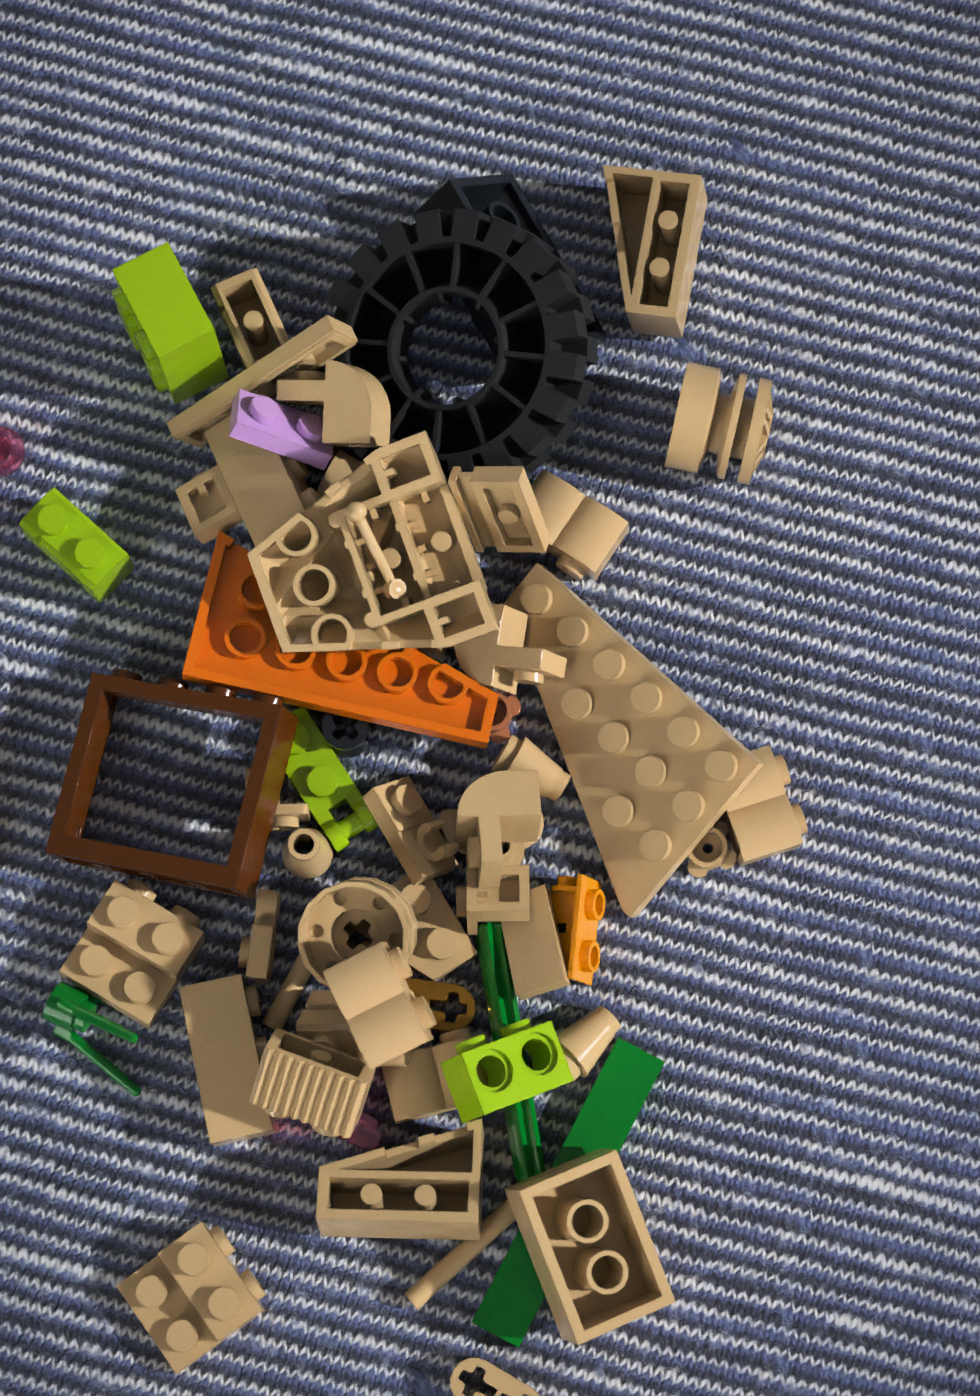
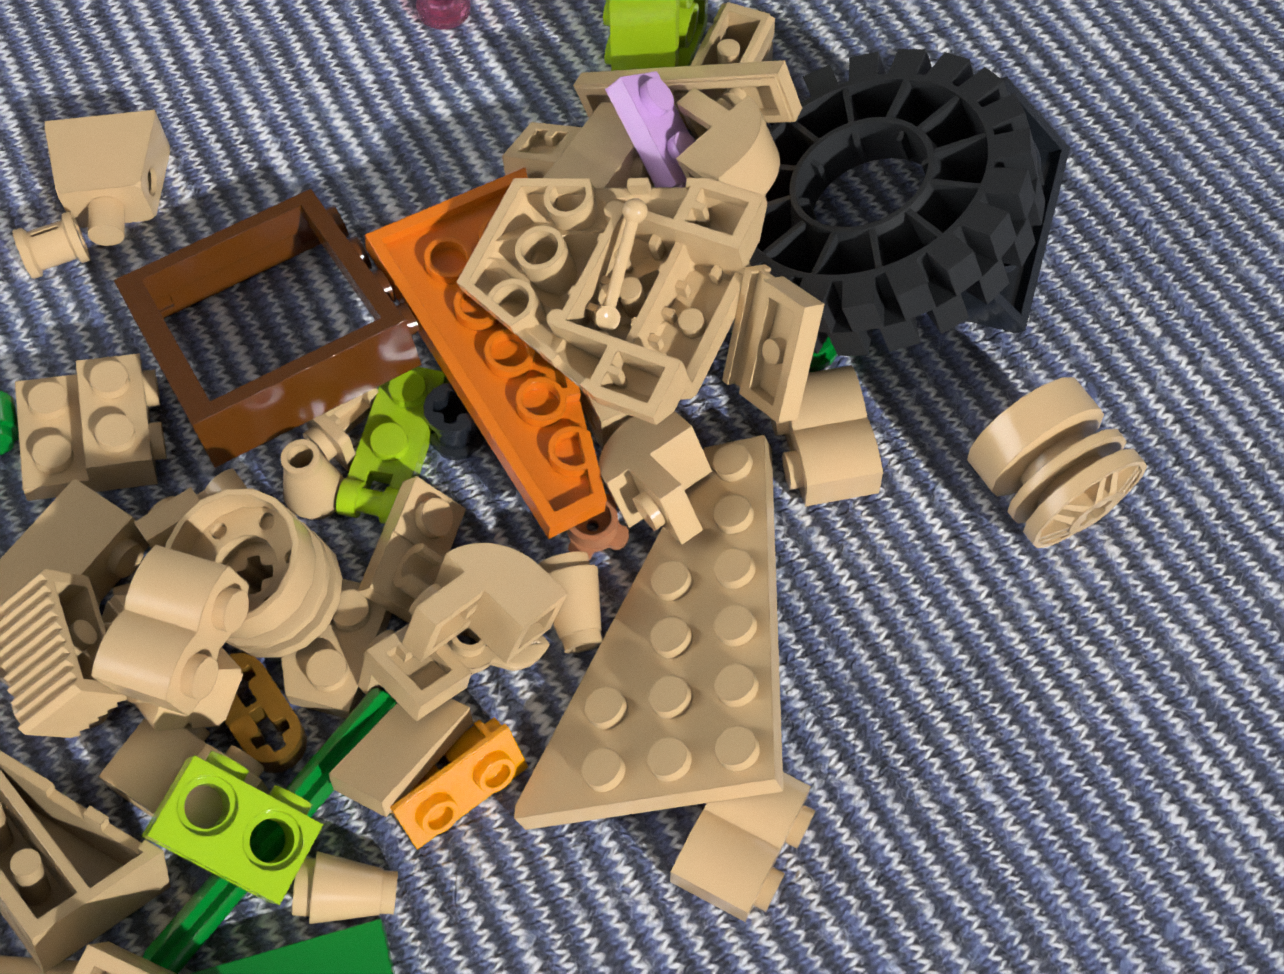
camera: 45 degrees right, 15 degrees down
lime brick [19,487,135,603] -> none
clear pink plate [337,1113,384,1152] -> none
tan wedge [603,165,708,338] -> none
tan plate [687,820,737,878] -> none

